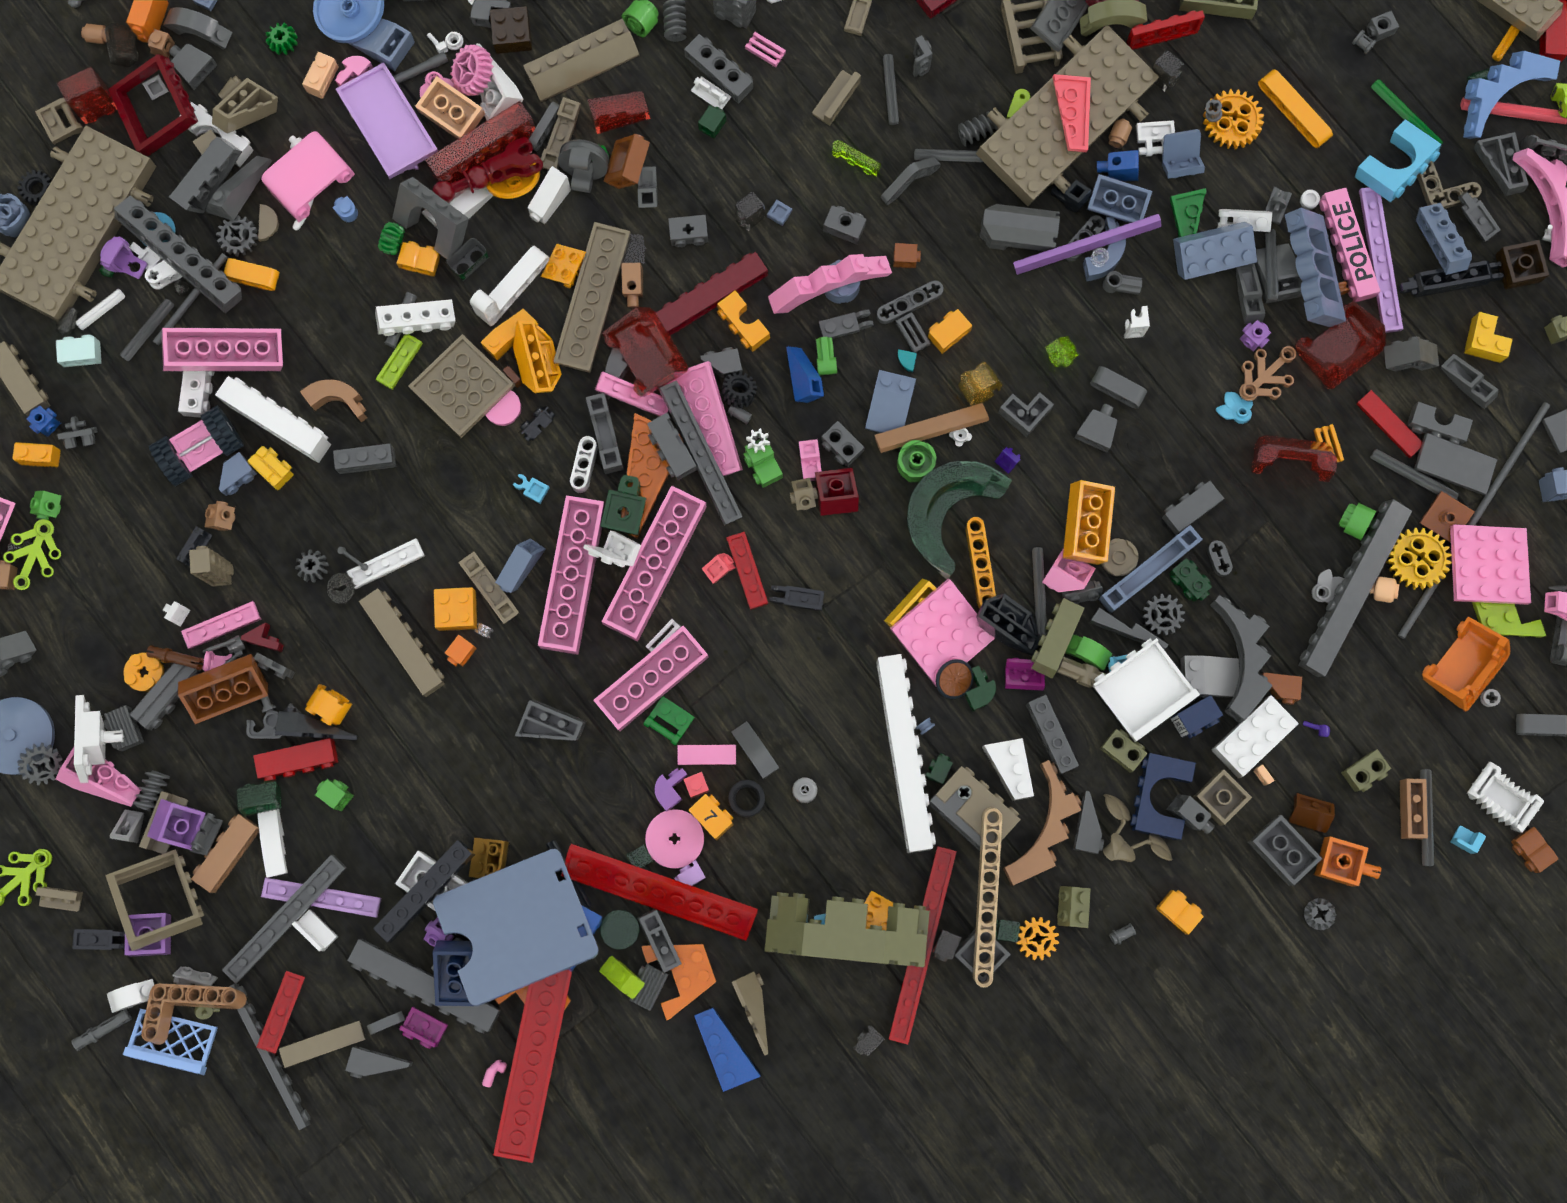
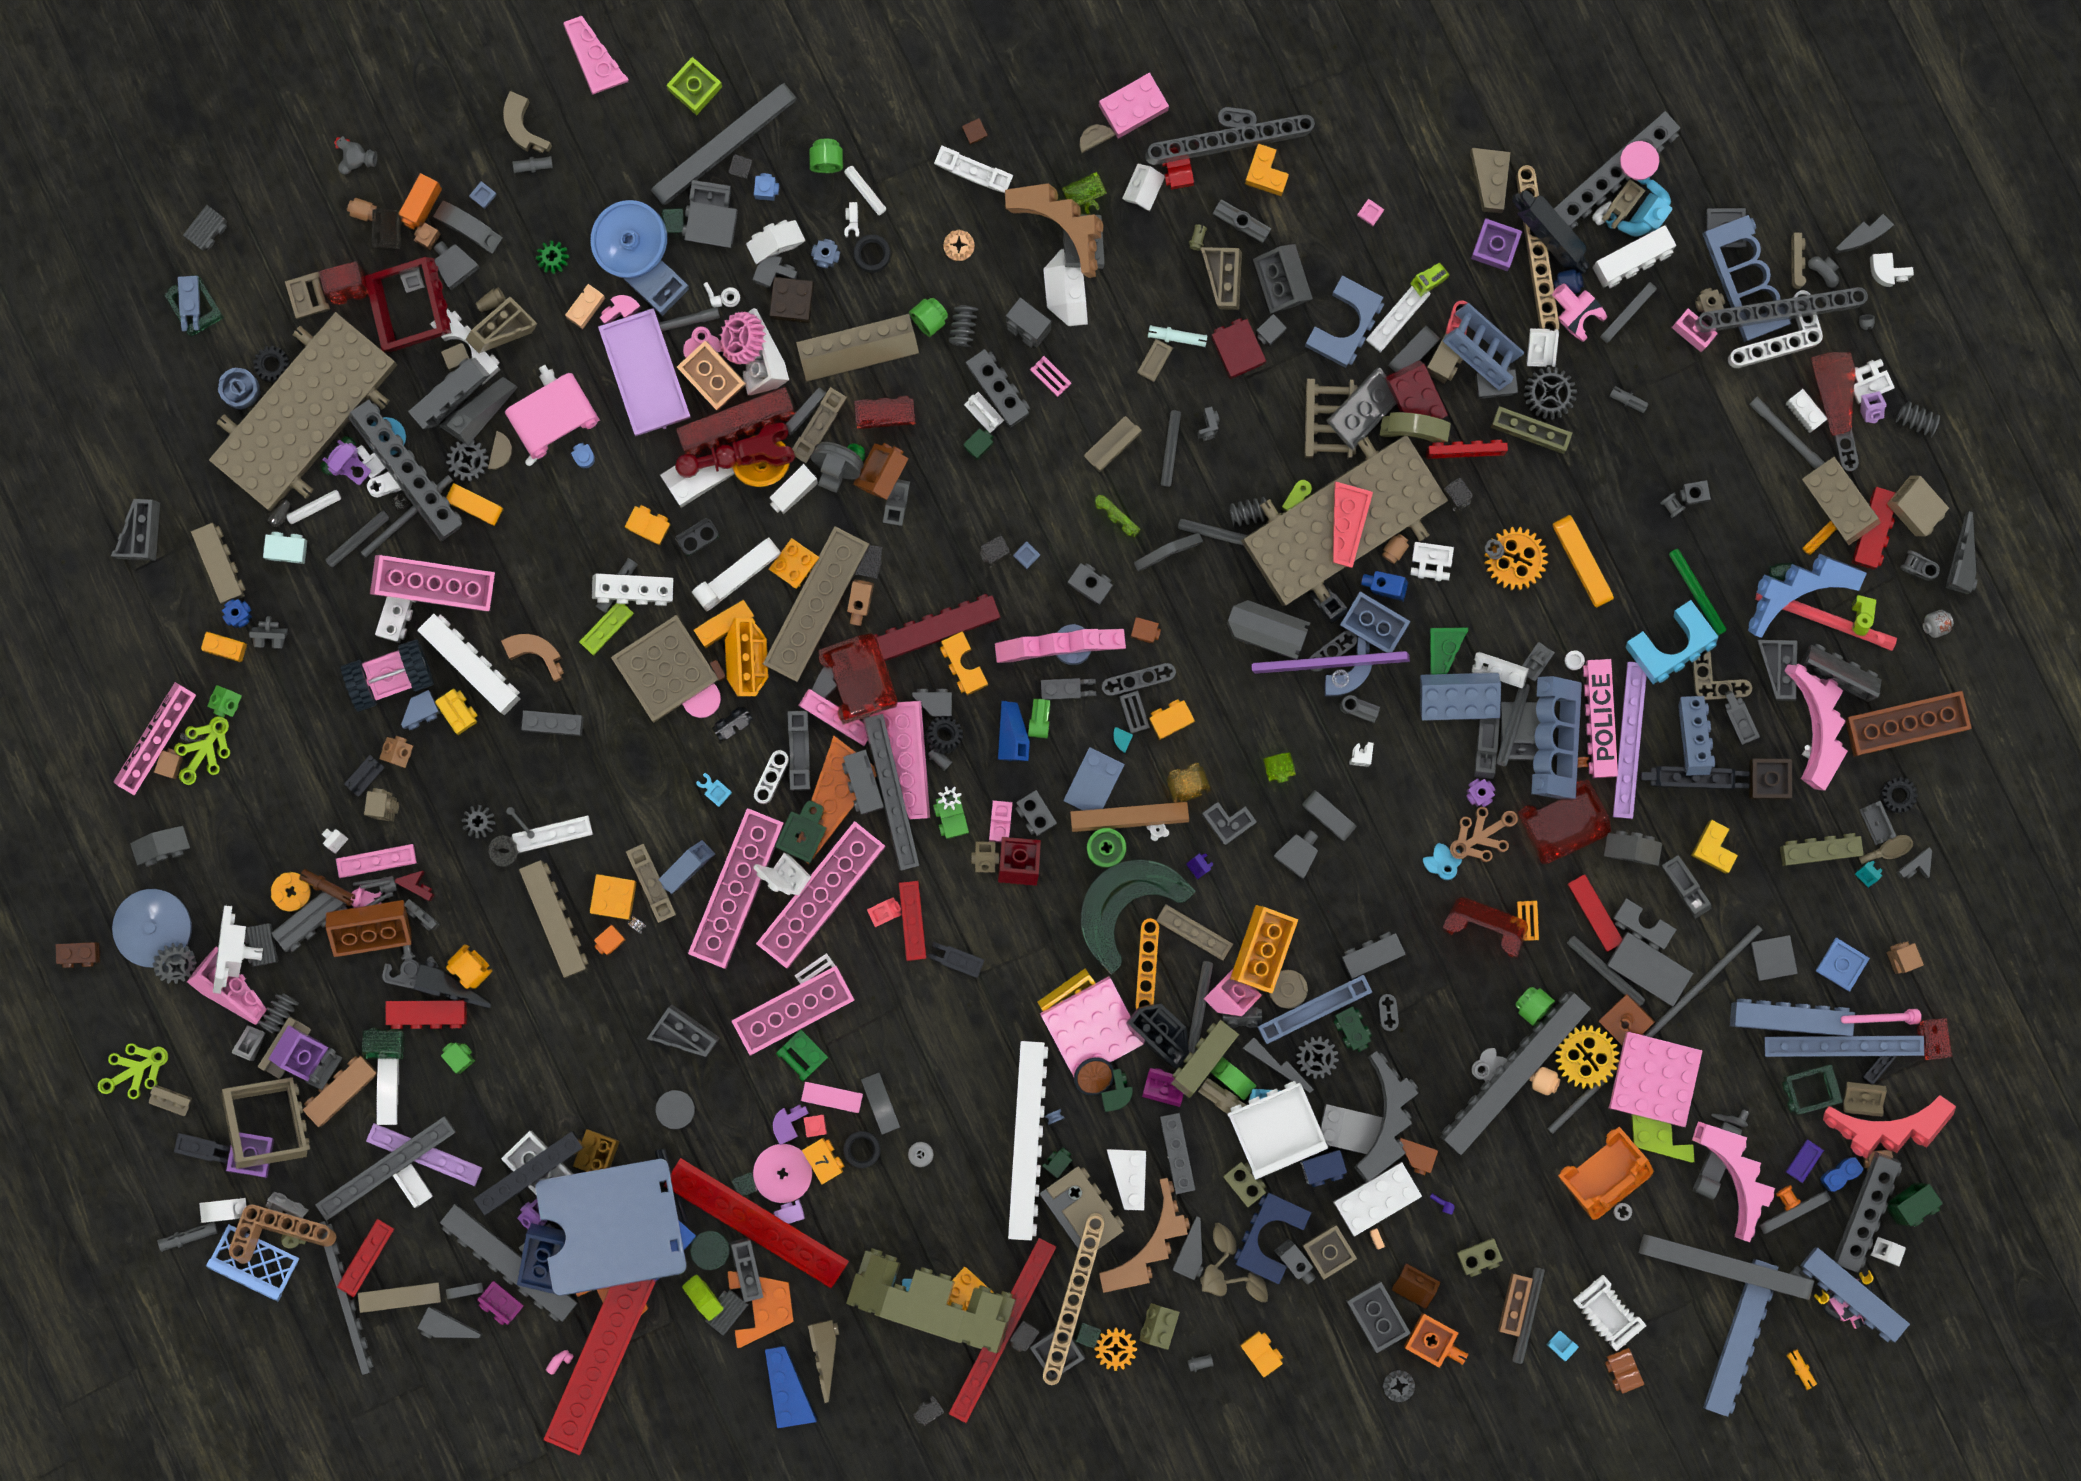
camera: 10 degrees right, 5 degrees up
green gear [378,222,405,255] -> none
dark grey arch [392,177,469,260] -> none
dark grey brick [668,215,708,247] -> none
sand blue bracket [1162,129,1205,179] -> none
none -> dark grey tile [656,1090,695,1129]
none -> dark tan tile [1156,904,1233,961]

